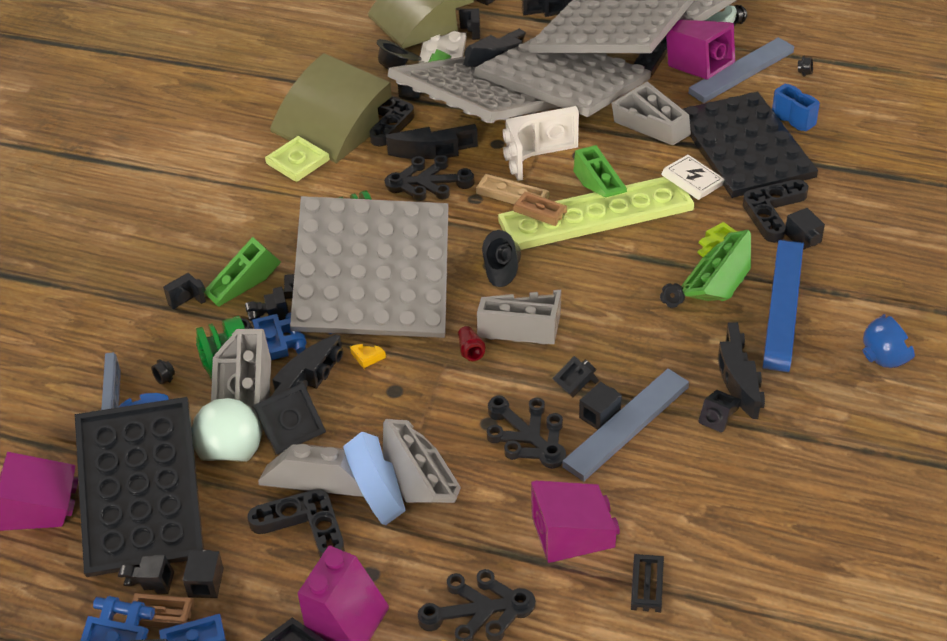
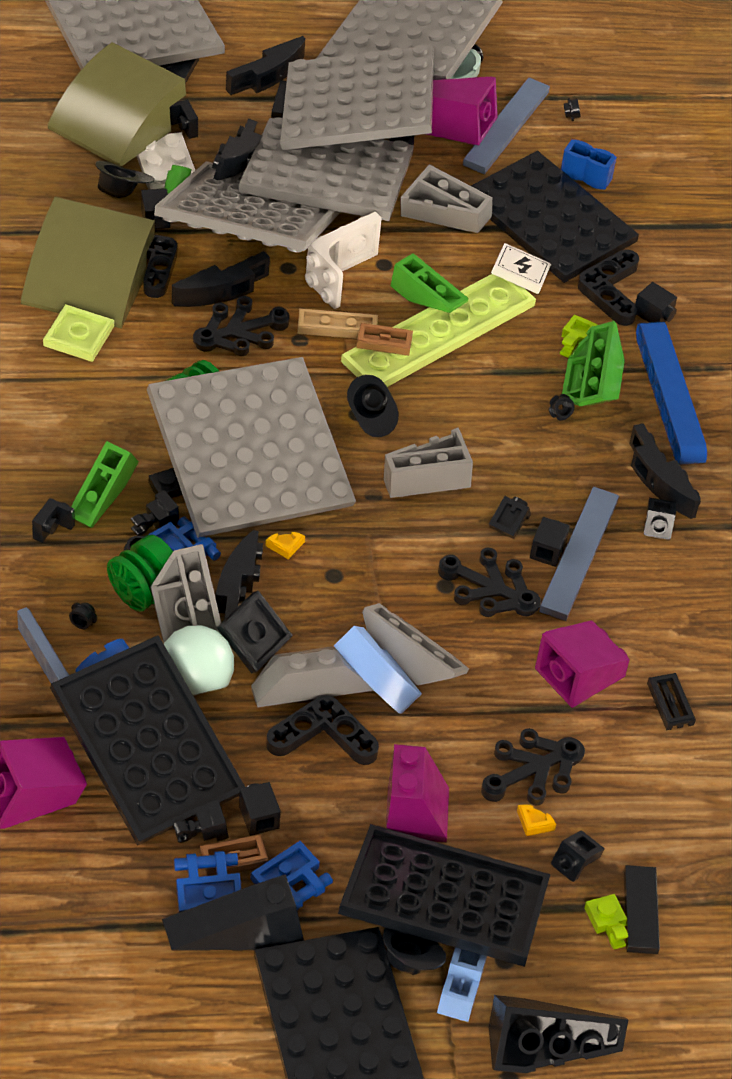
camera: 30 degrees left, 5 degrees up
dark red cone [458,326,486,362] -> none

